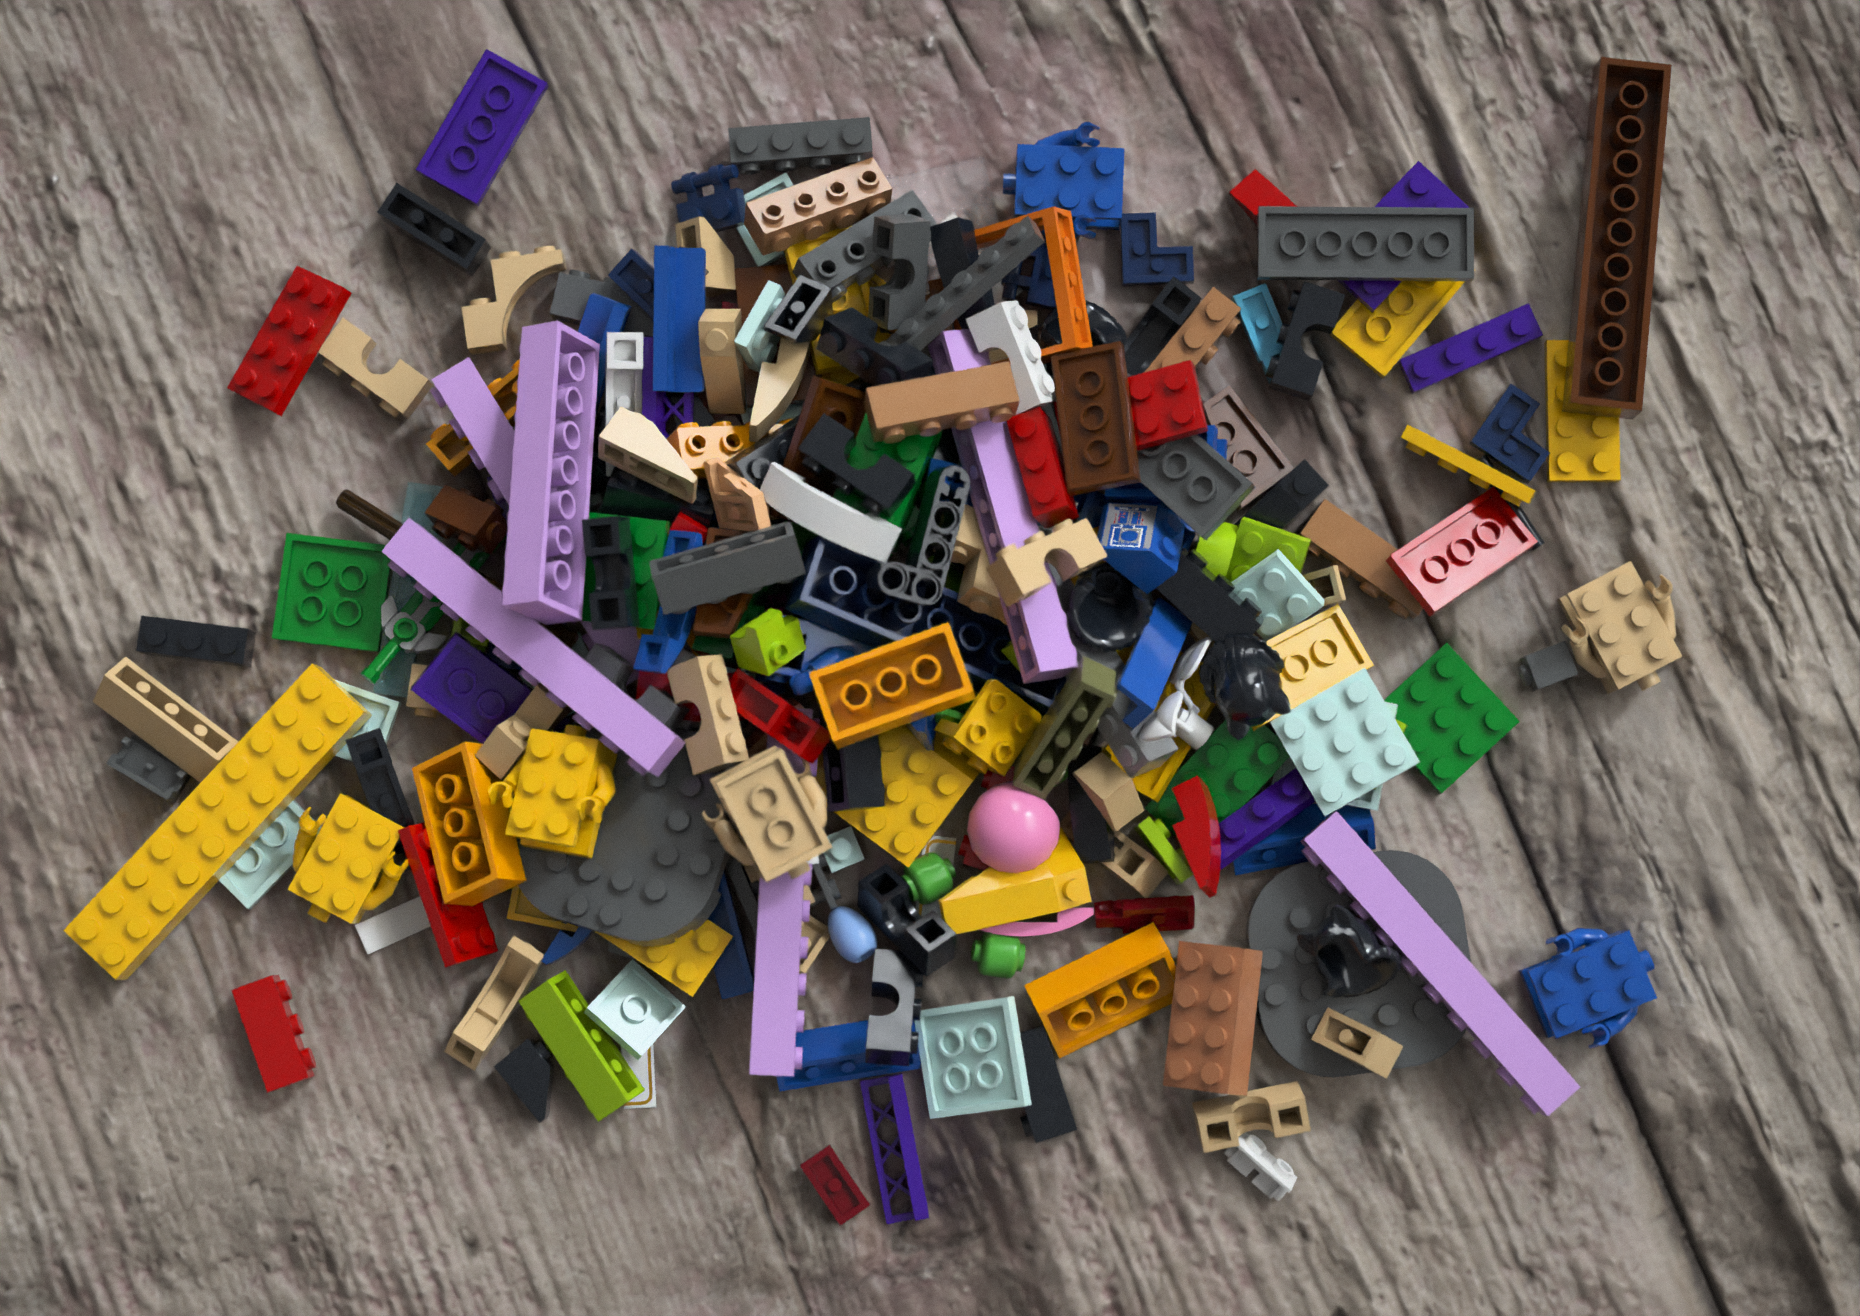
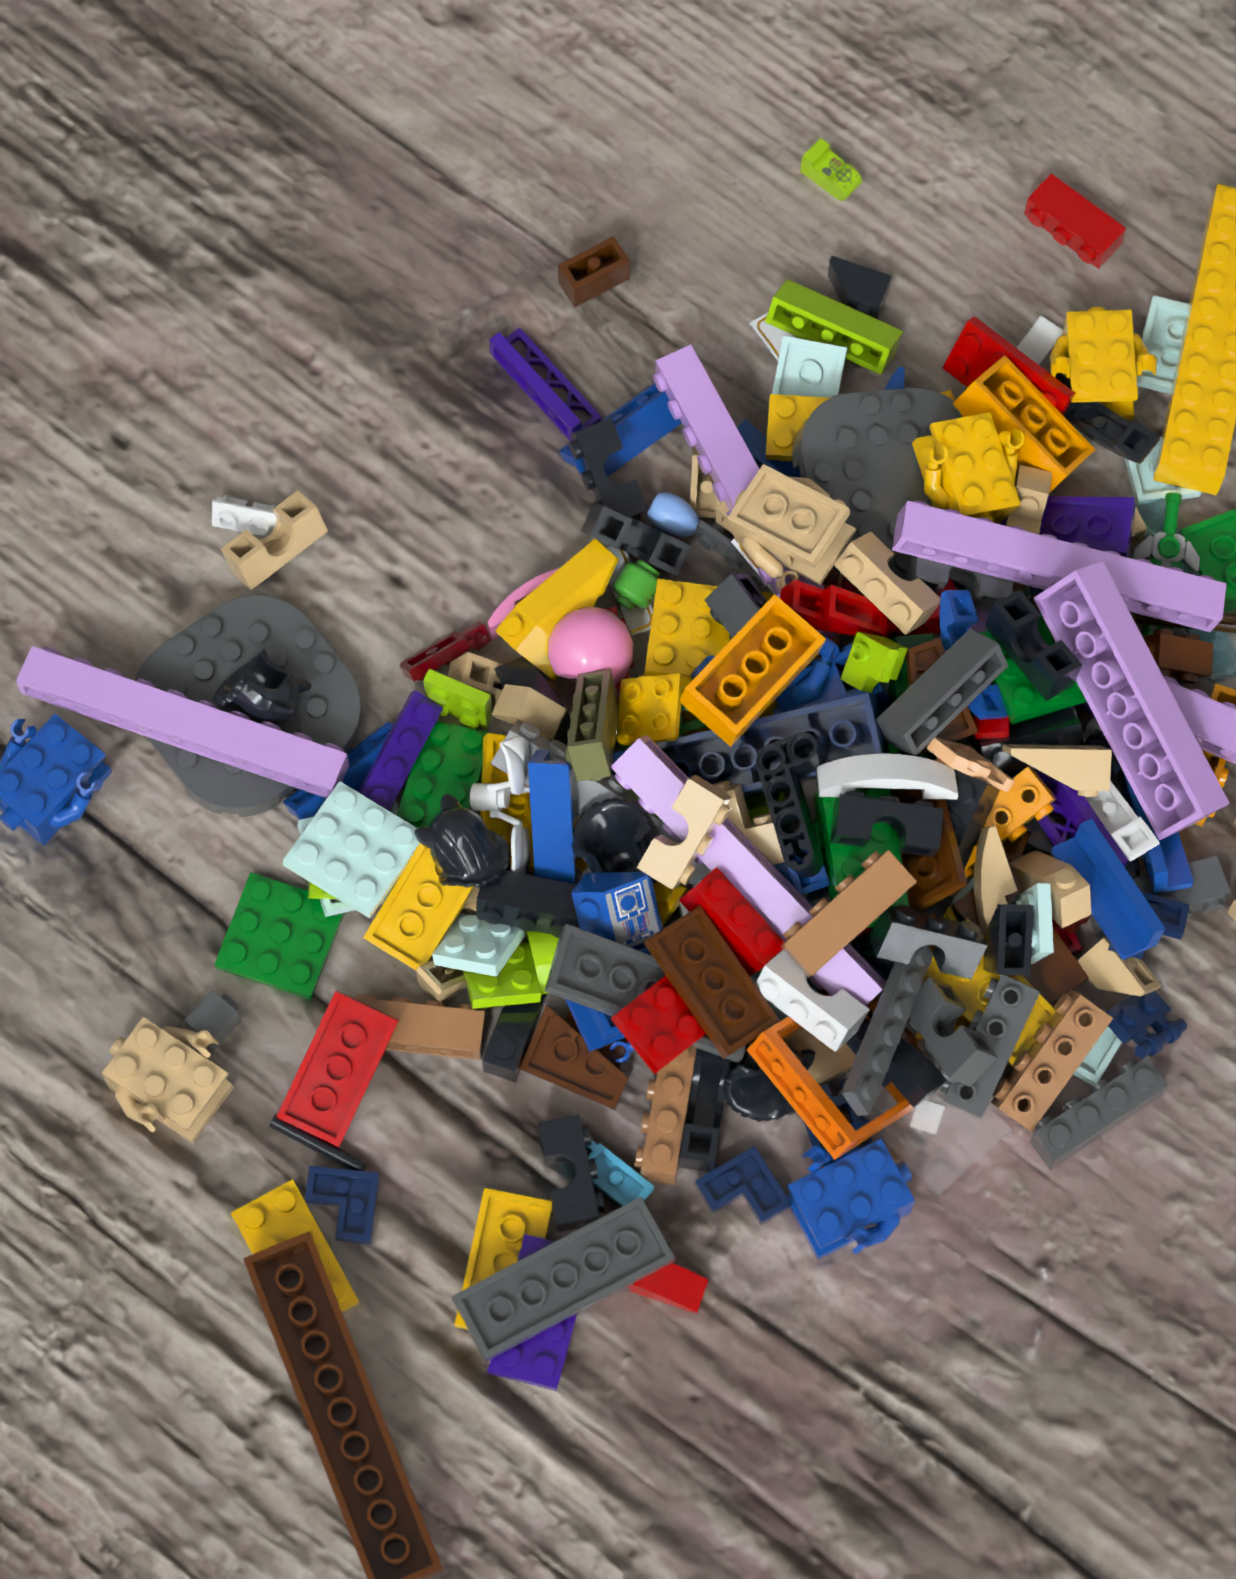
camera: 150 degrees right, 15 degrees down
tan arch [444,936,544,1071] -> none
dark red plate [800,1145,870,1226] -> none
light aqua plate [823,826,865,873] -> none
light aqua plate [914,996,1032,1119] -> none
bright green head [971,932,1026,979] -> none
black brick [1020,1025,1077,1143] -> none
light orange slope [1024,922,1176,1059] -> none
nougat brick [1163,941,1263,1096] -> none
red slope [1172,775,1221,898] -> none
tan slope [1311,1008,1403,1079] -> none
dark purple plate [1398,303,1543,394] -> none
yellow plate [1401,425,1537,507] -> none
none -> reddish brown brick [558,236,630,308]
none -> lime leg [800,138,862,201]

